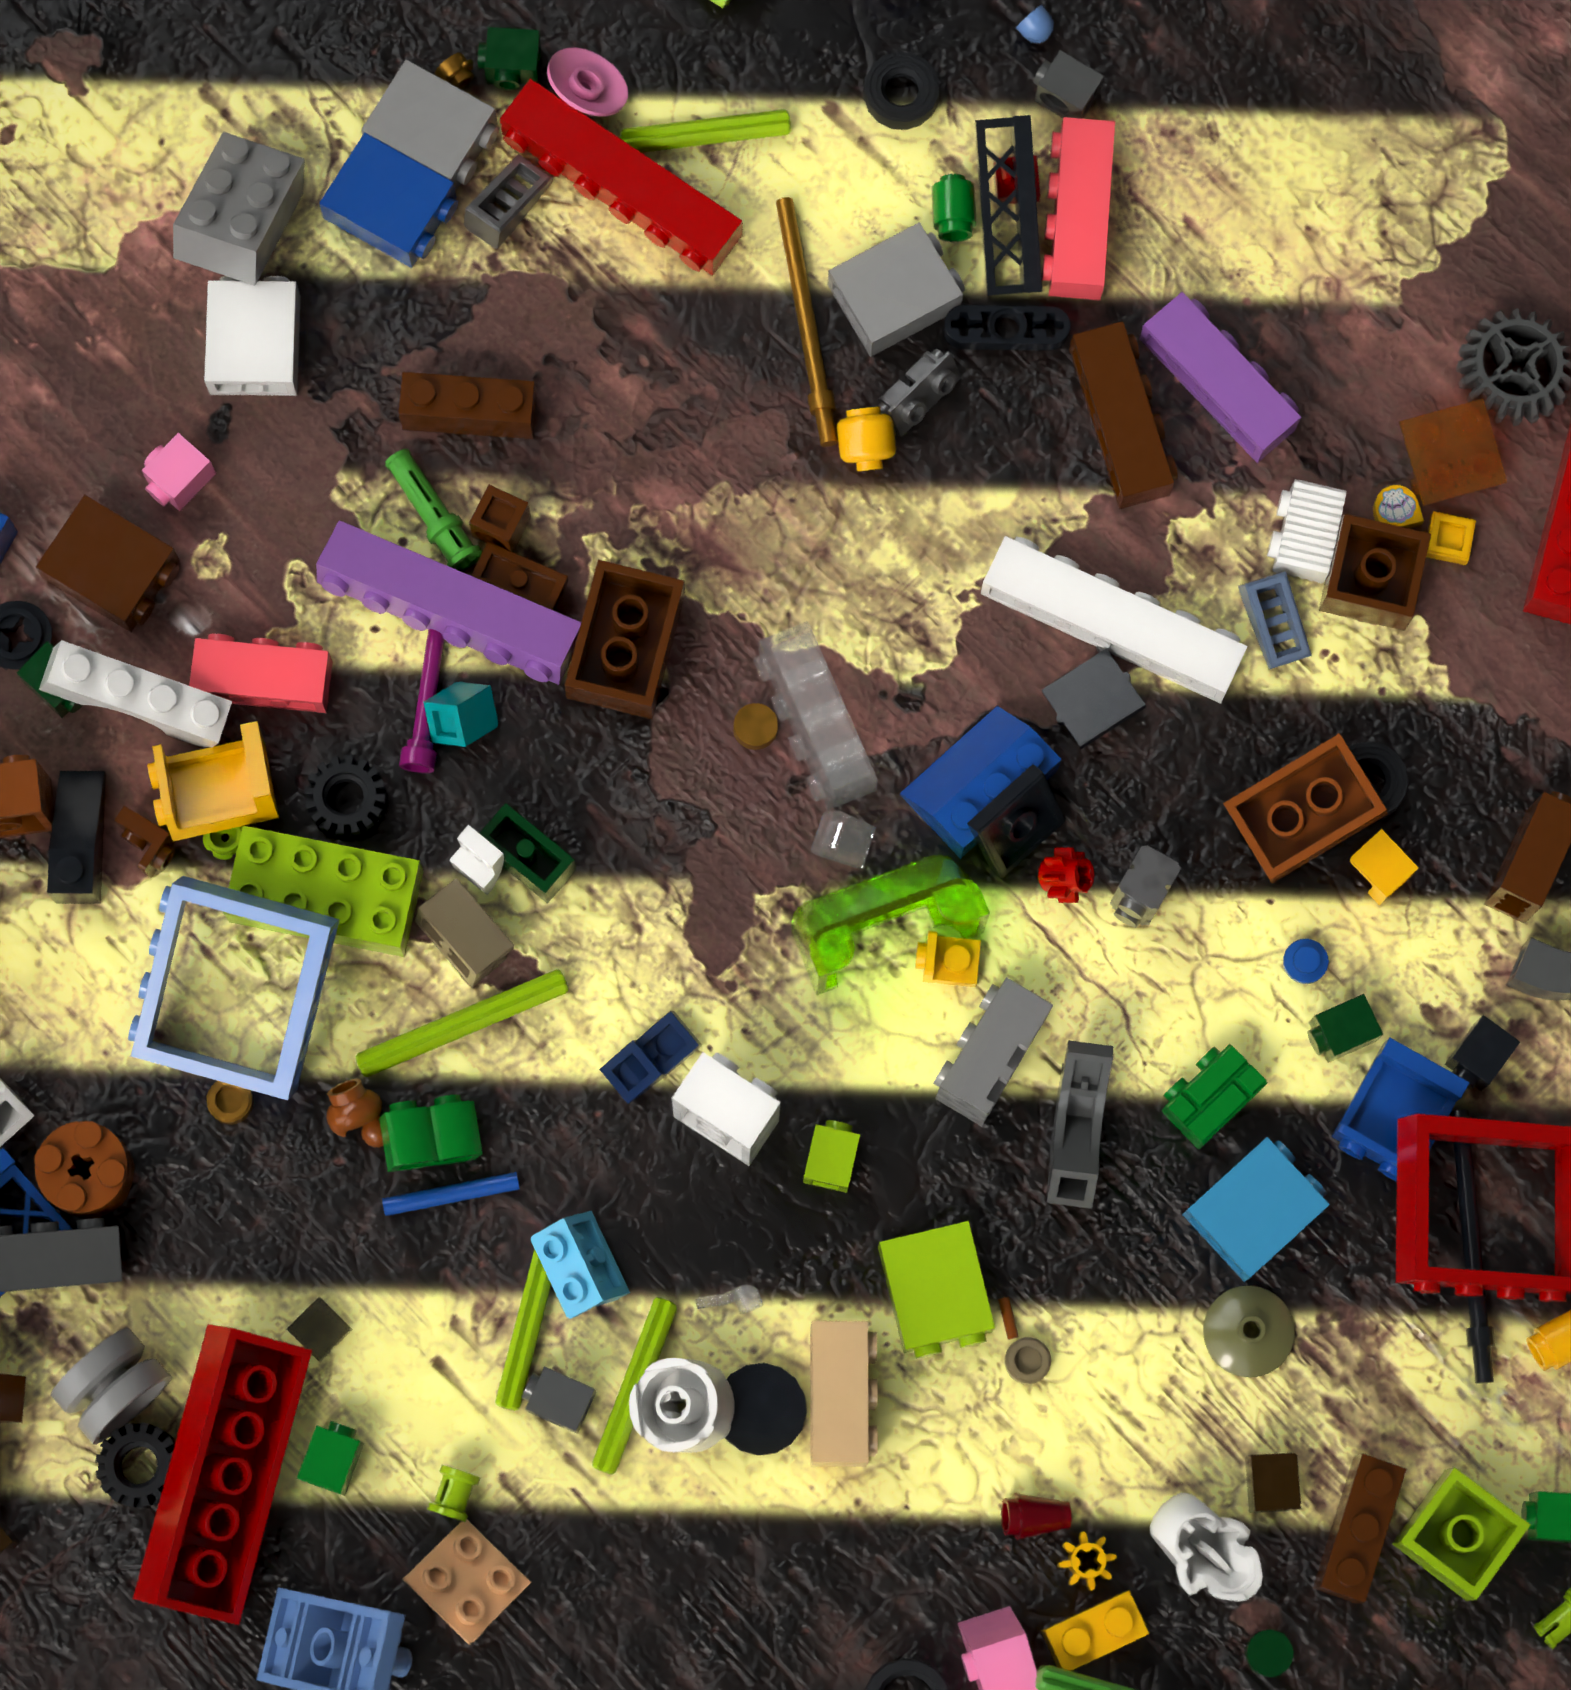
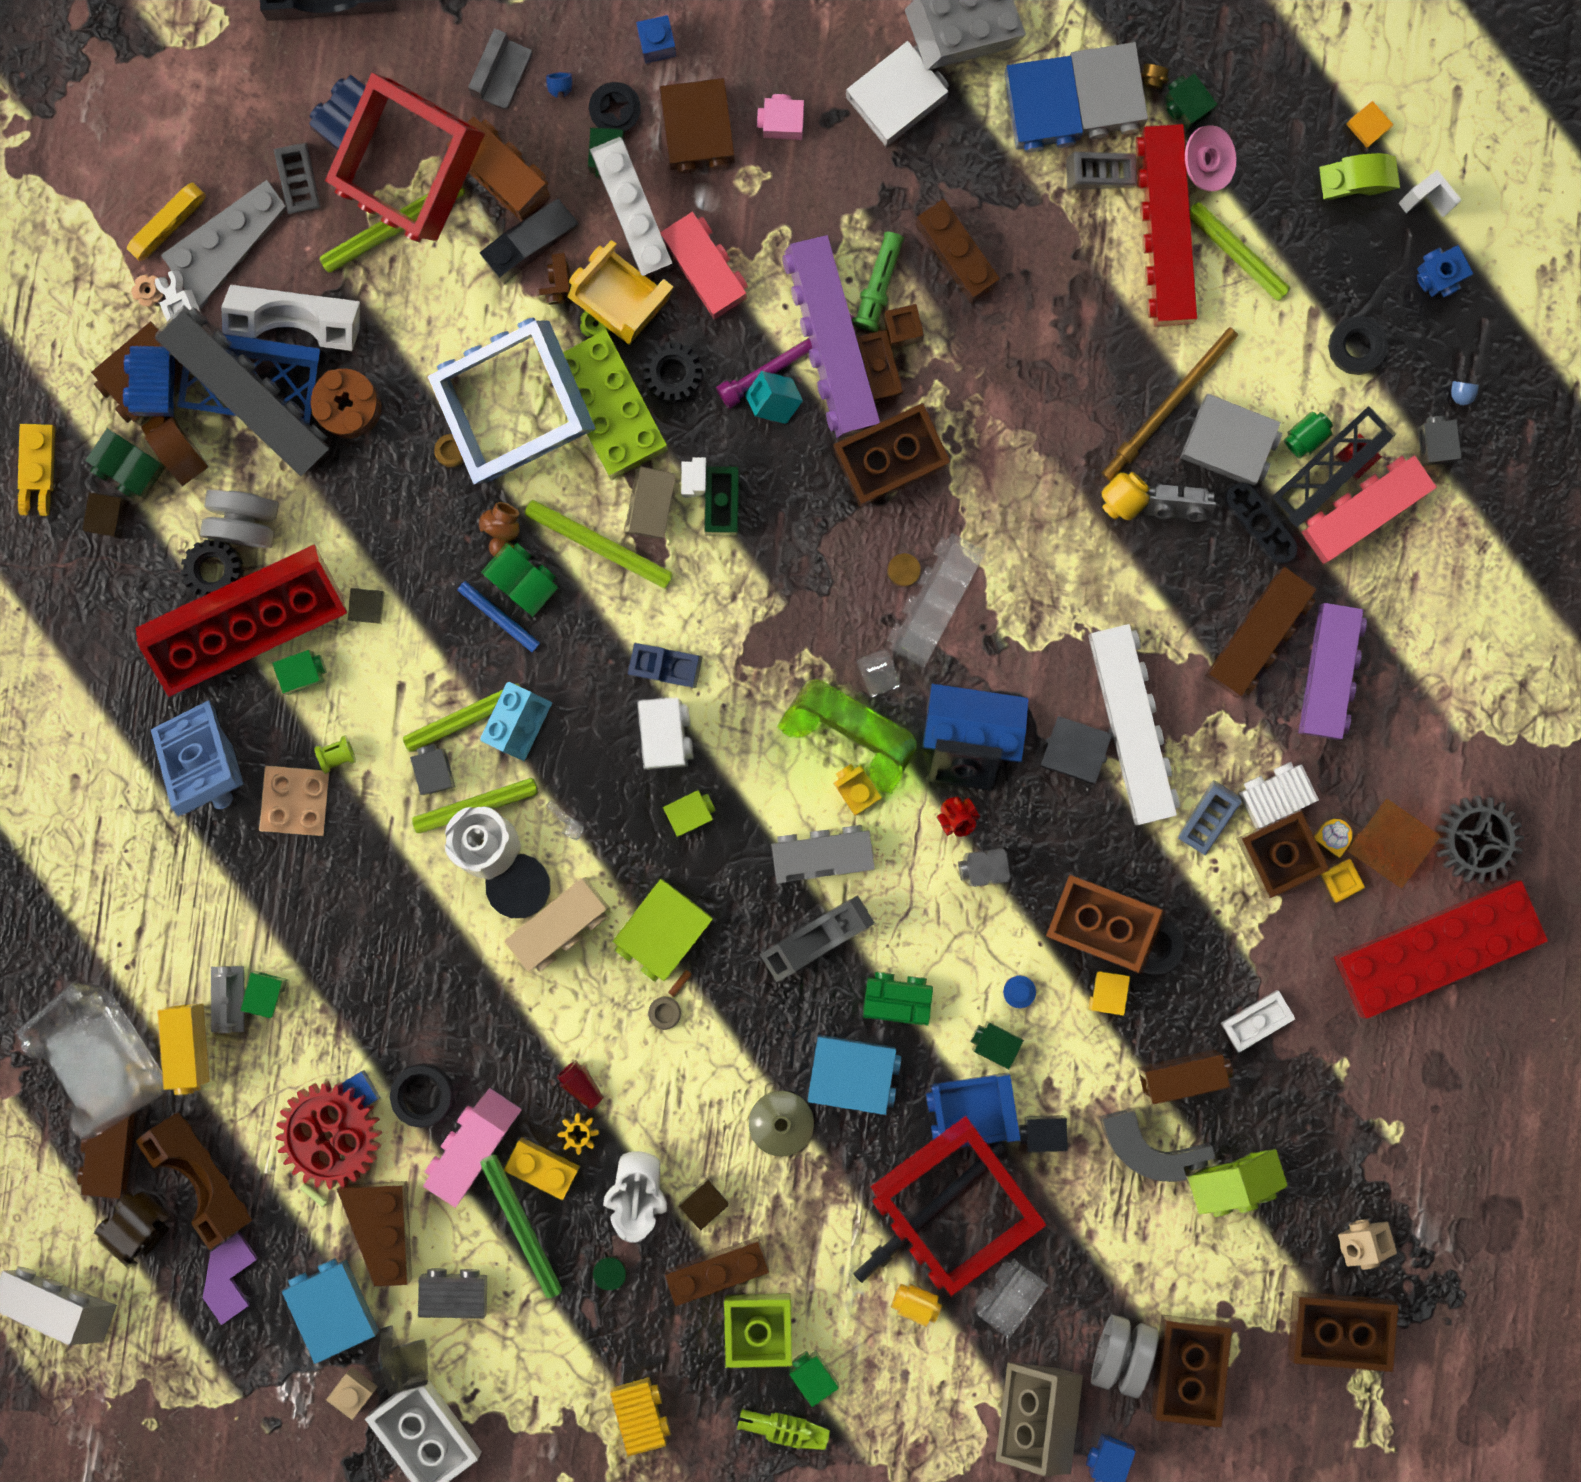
camera: 55 degrees right, 10 degrees up
none -> white plate [1221,990,1295,1052]

